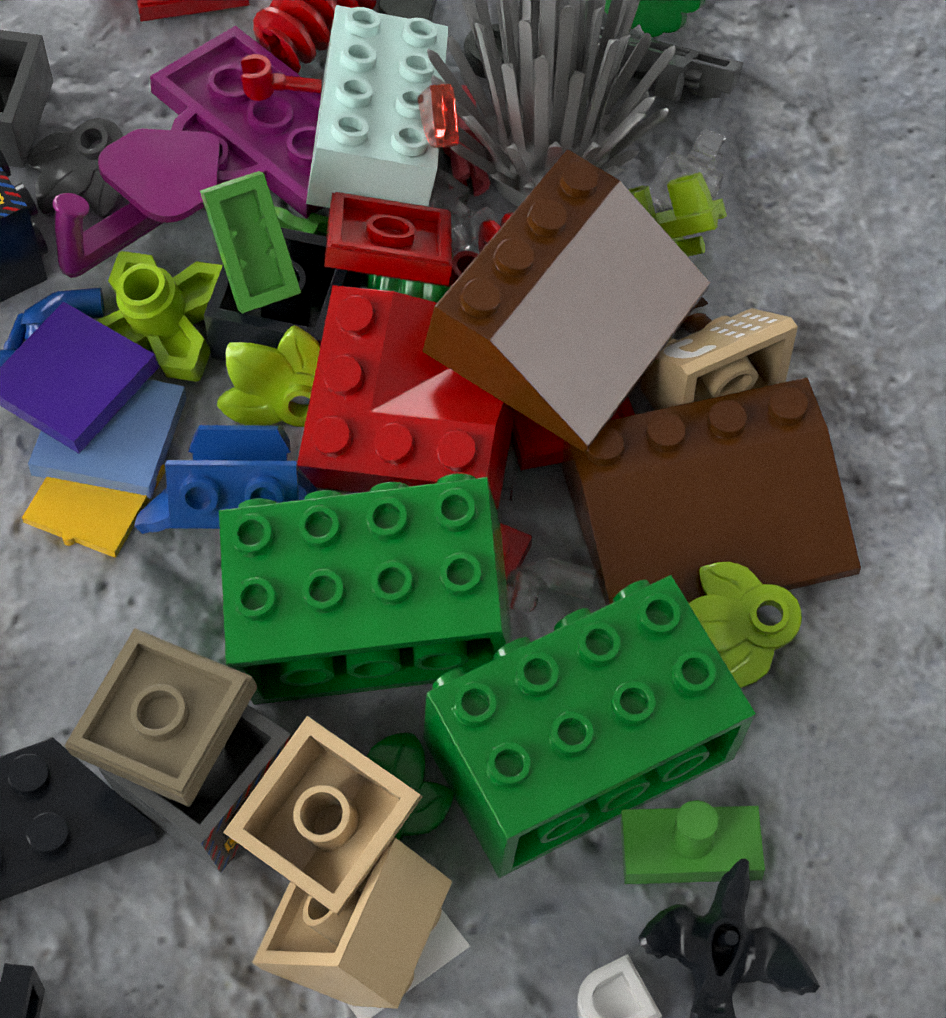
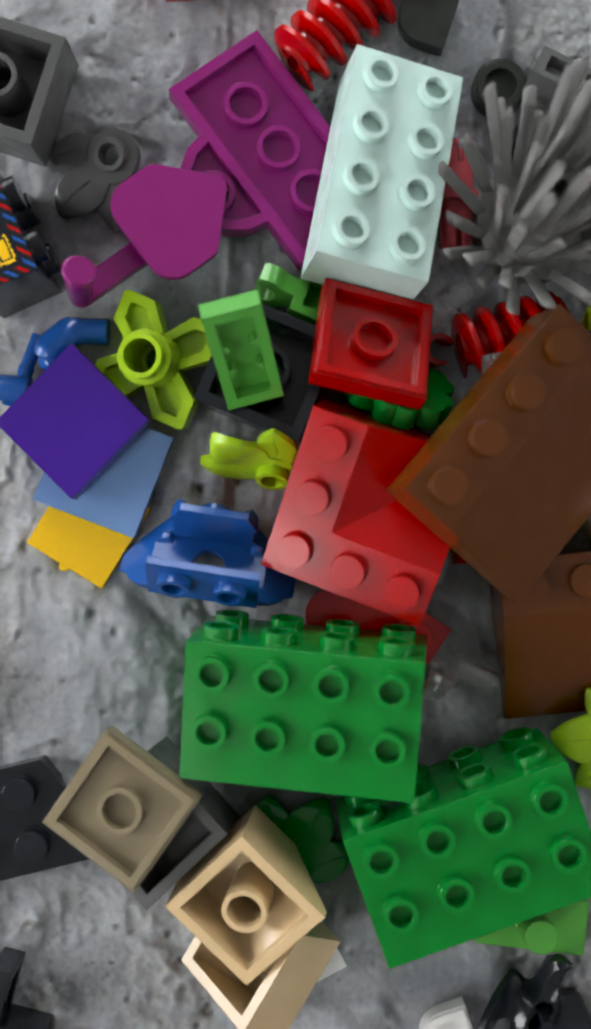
camera: 10 degrees right, 30 degrees up
red hand [241,54,322,101] -> none
clear red tile [418,84,460,148] -> none

